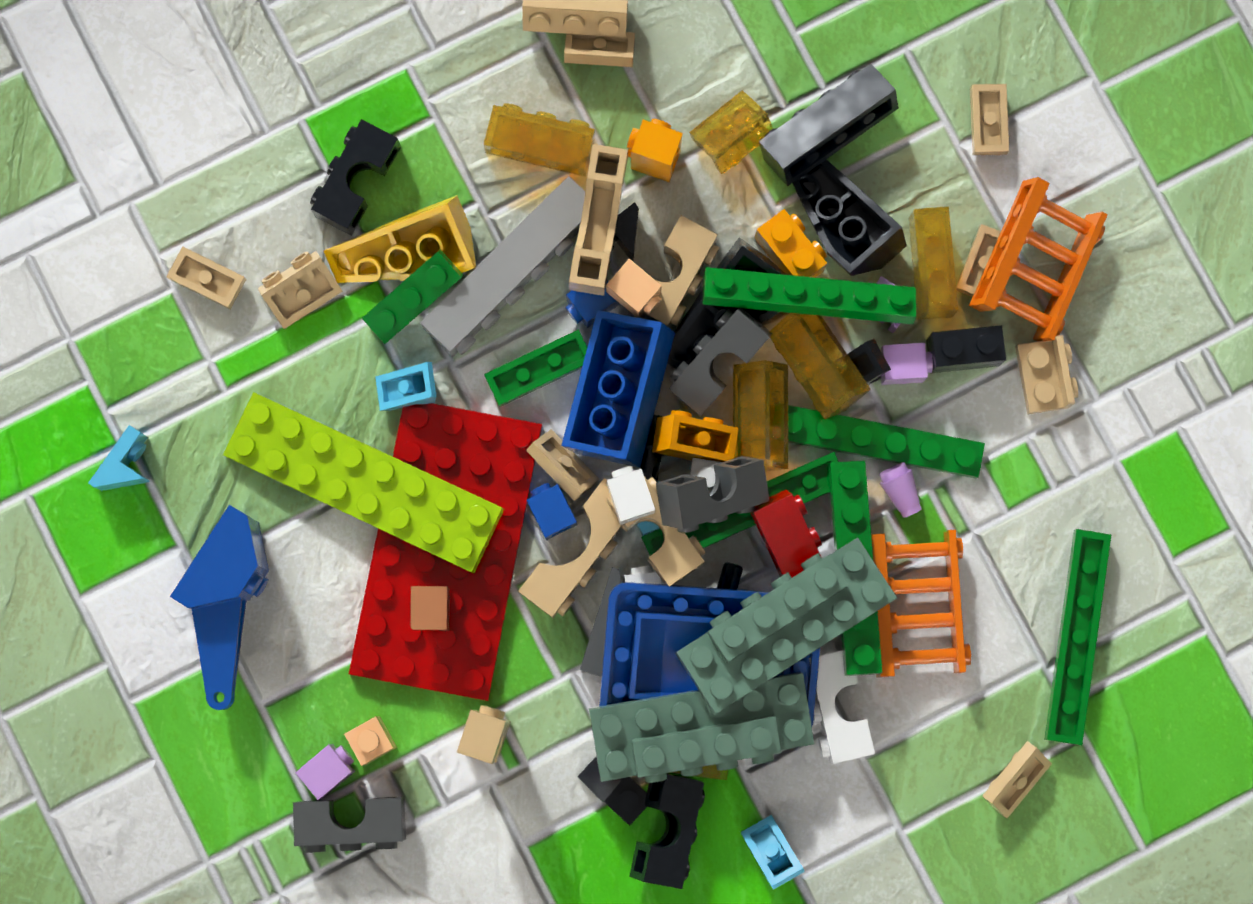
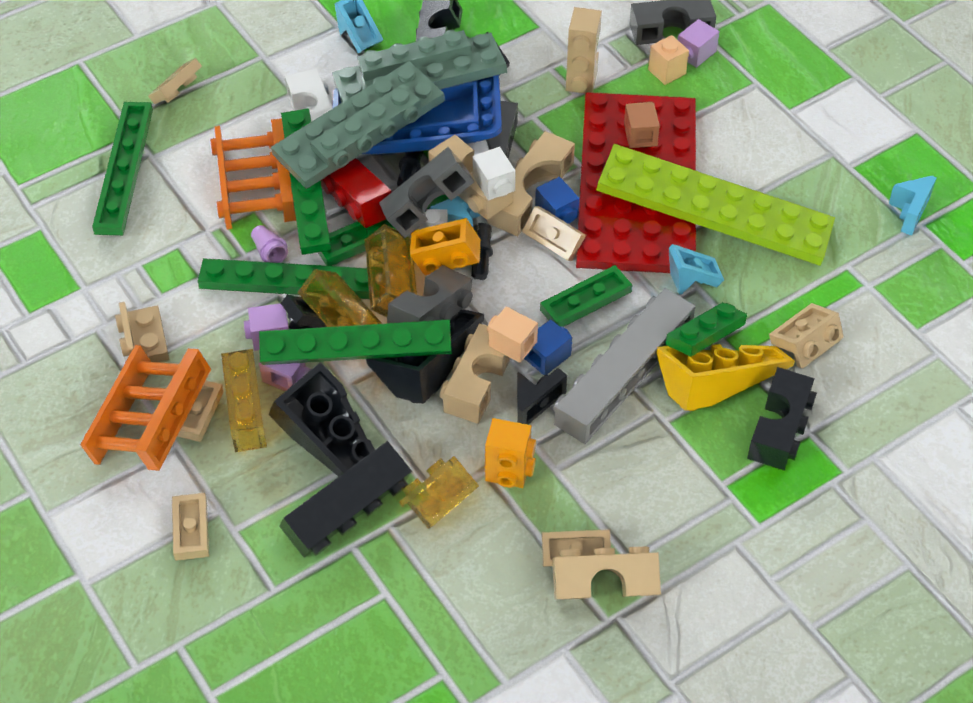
camera: 175 degrees right, 30 degrees down
tan plate [166,246,246,310] -> none
blue slope [170,505,269,710] -> none
clear yellow brick [483,103,595,177] -> none
blue brick [561,310,675,468] -> none
tan arch [569,144,628,296] -> none
light orange brick [754,209,827,278] -> none
black brick [926,325,1006,374] -> none

